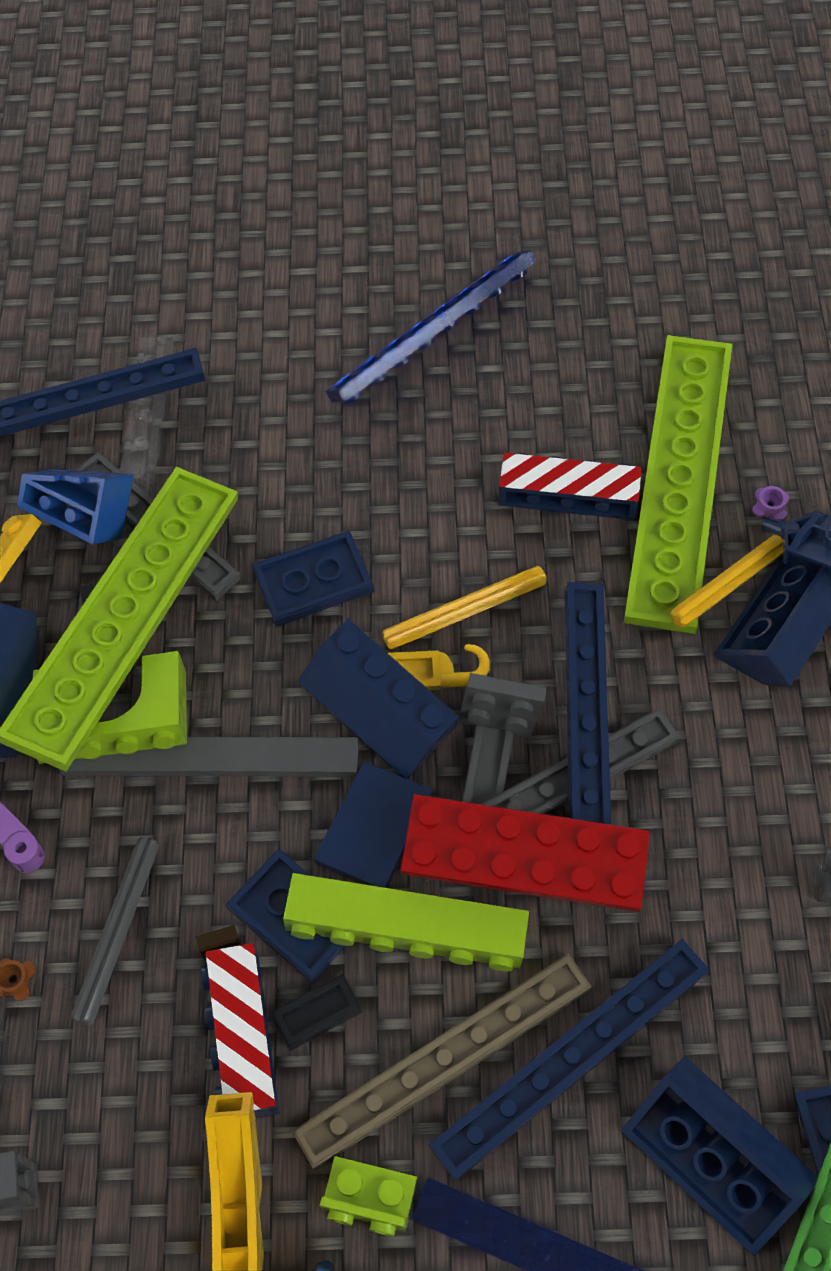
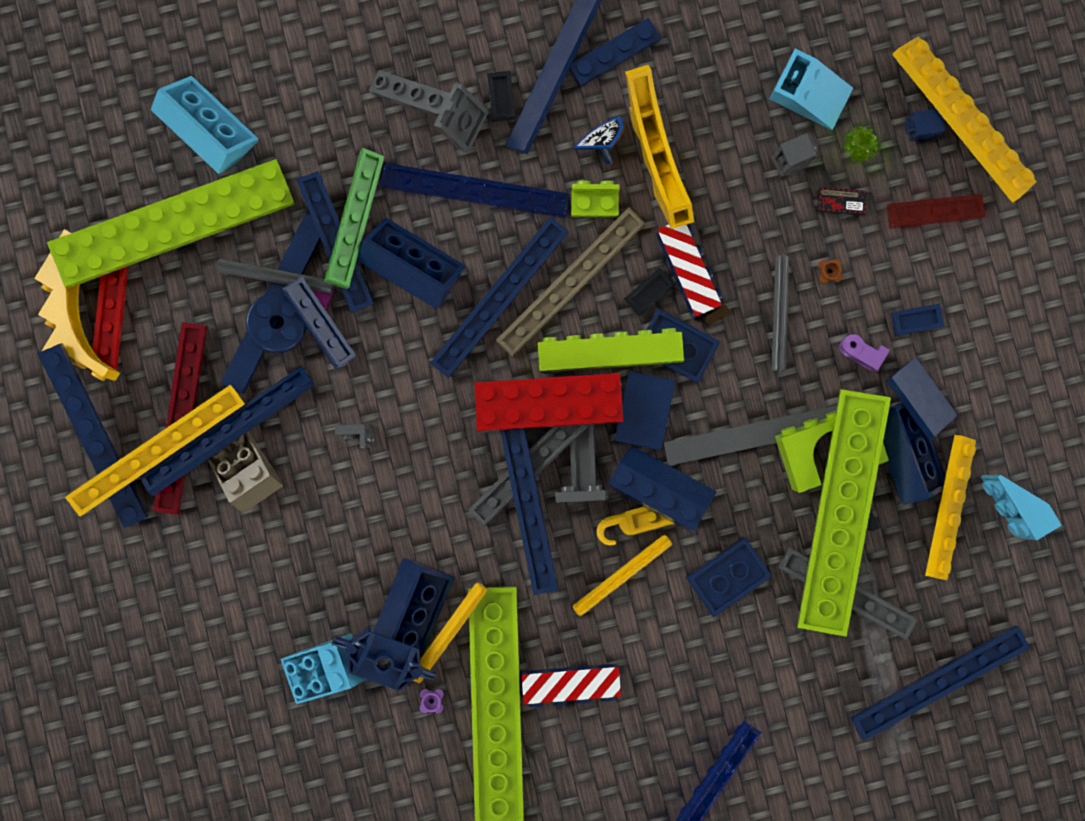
camera: 165 degrees right, 25 degrees up
blue wedge [17,469,134,545] -> none

